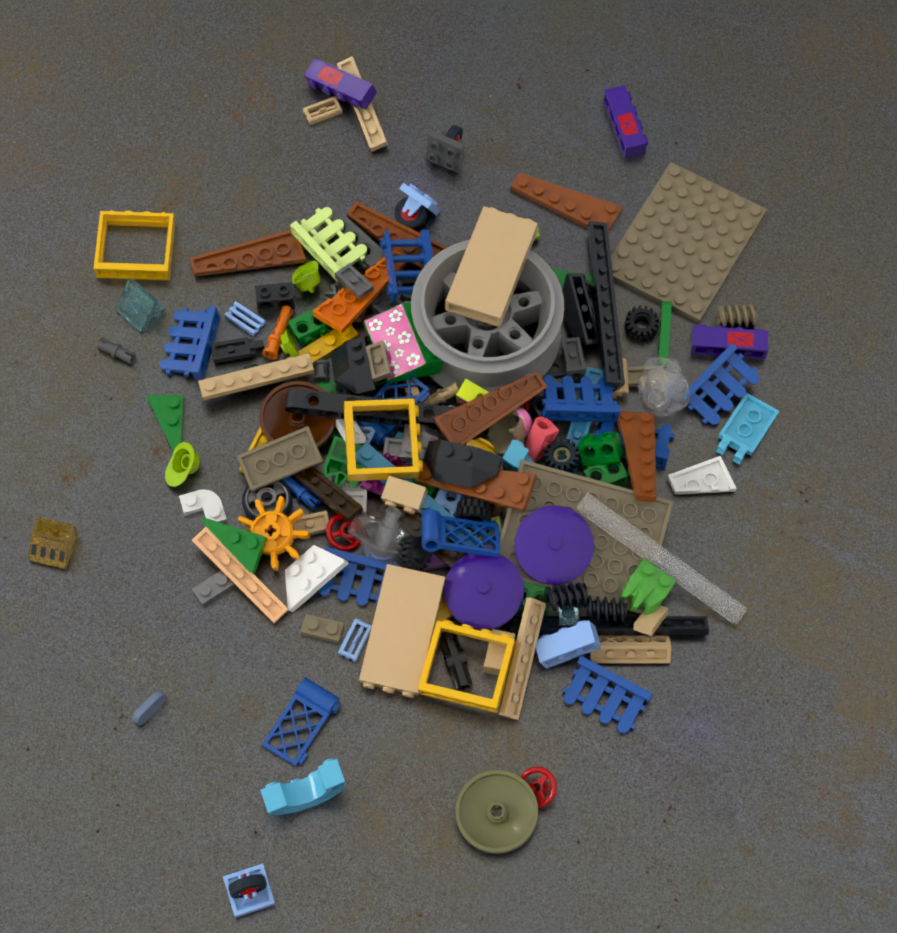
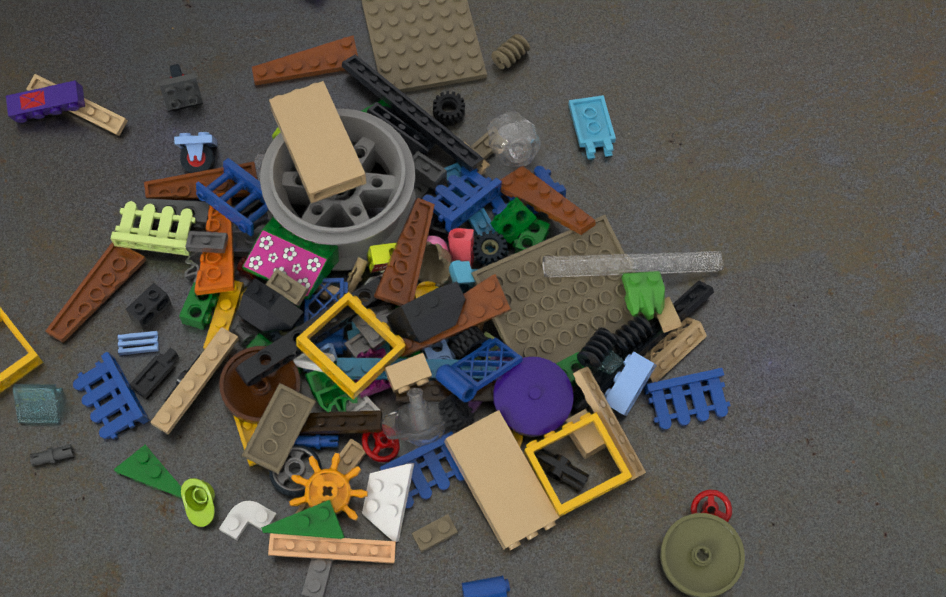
camera: 45 degrees left, 0 degrees up
orange pin [262,306,293,360] -> none
lime plate [280,329,299,357] -> none
lime piece [292,261,321,293] -> none
tan tile [303,96,343,125] -> none
light blue tile [338,618,372,662] -> none
dark purple dish [514,506,594,585] -> none
green beam [657,301,672,368] -> none
white wing [667,456,737,495] -> none
blue fence [678,343,759,425] -> none
dark purple brick [691,324,768,359] -> none

